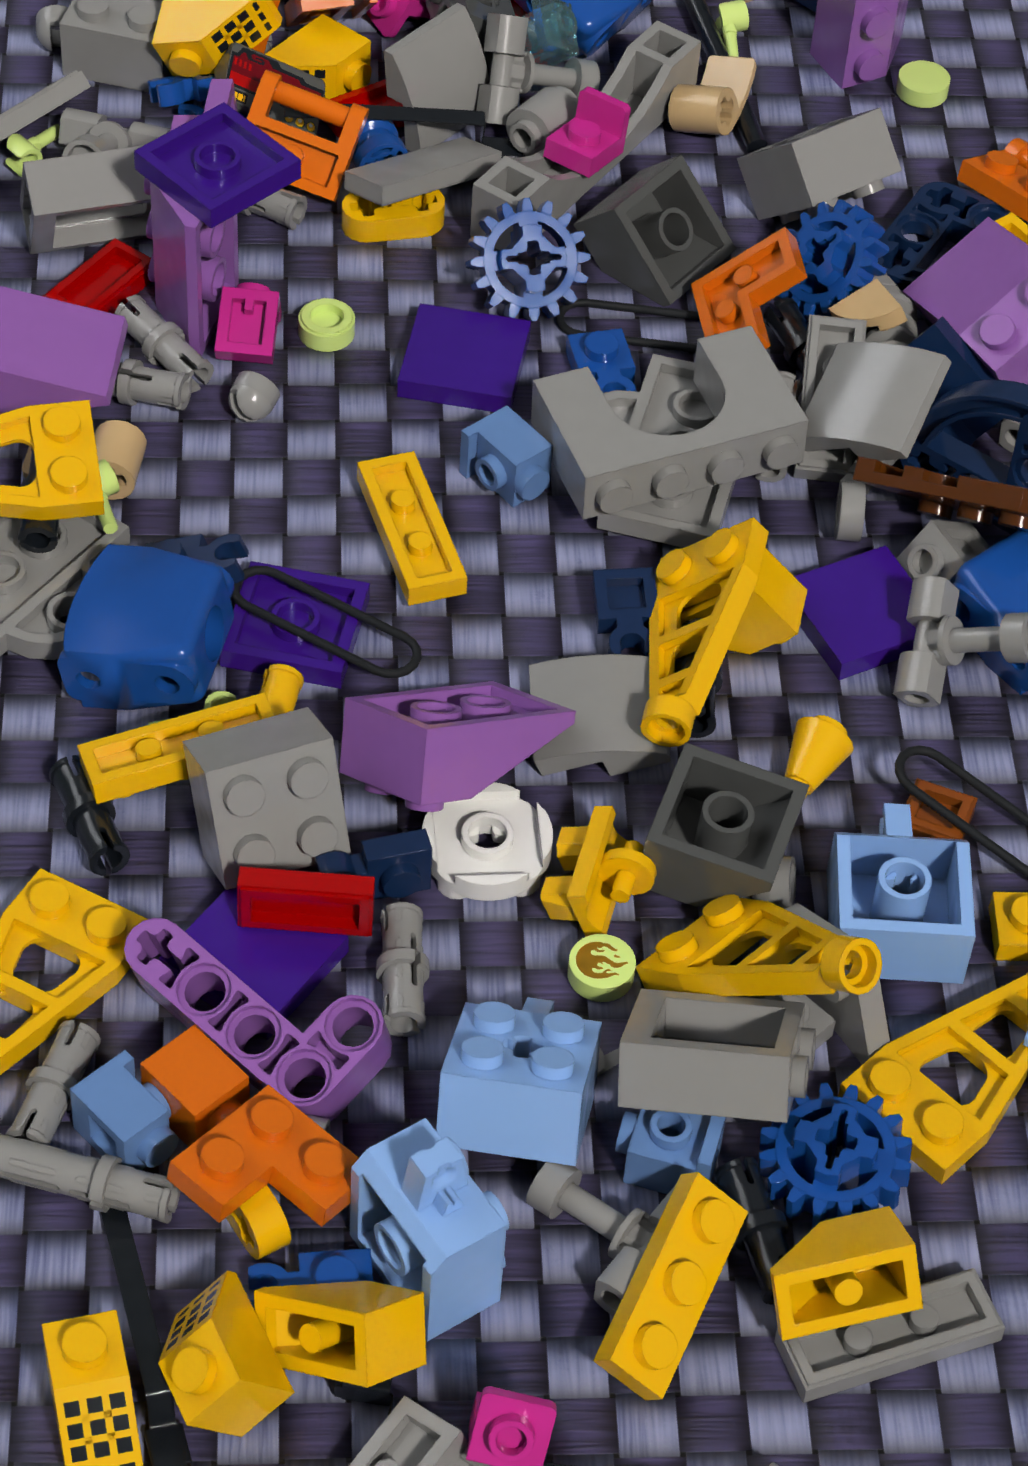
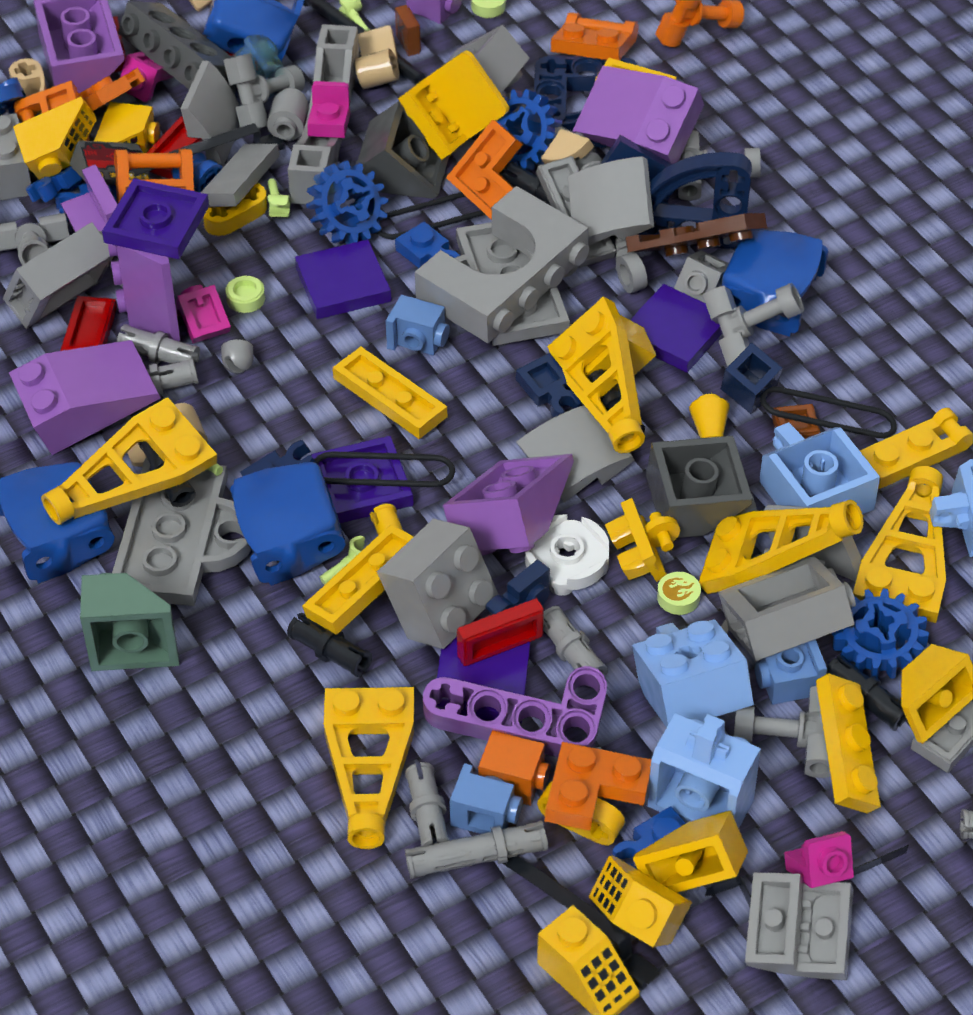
camera: 25 degrees left, 0 degrees up
none -> yellowish green hand [267,179,290,218]
none -> dark orange tile [395,5,421,57]
none -> yellow bracket [398,50,509,160]
none -> dark blue brick [720,342,783,414]

